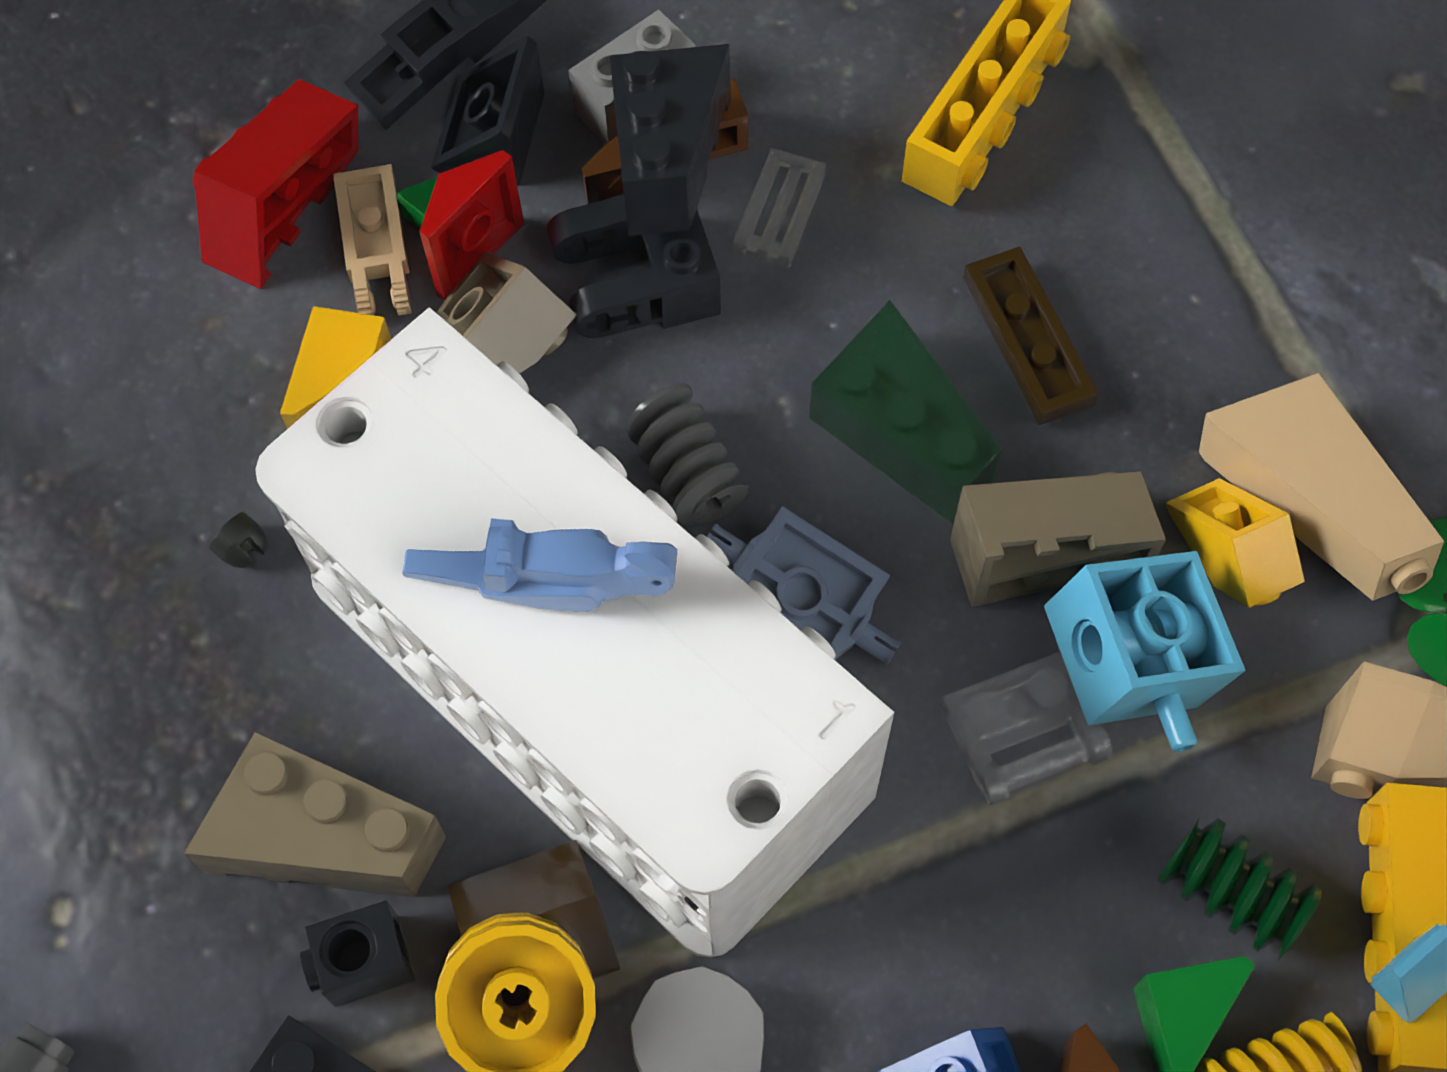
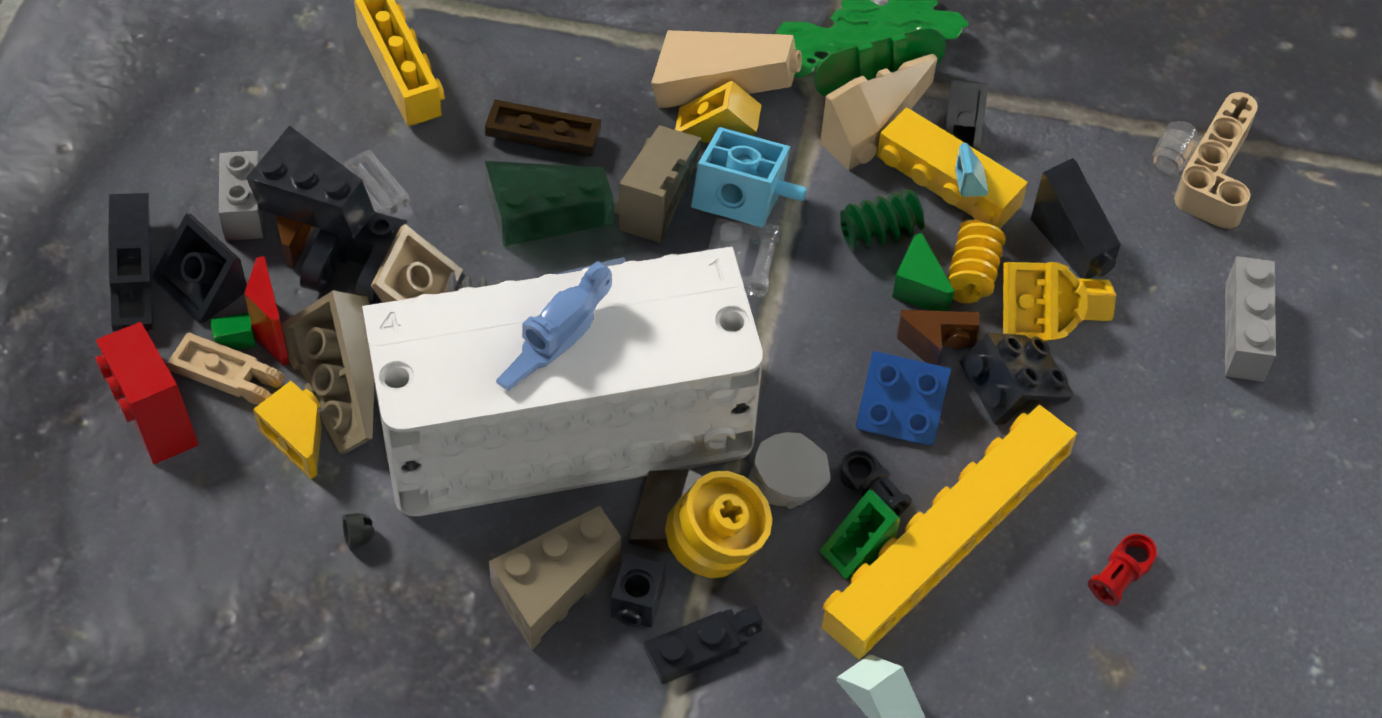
camera: 60 degrees left, 10 degrees down
none -> tan slope [371,224,463,303]

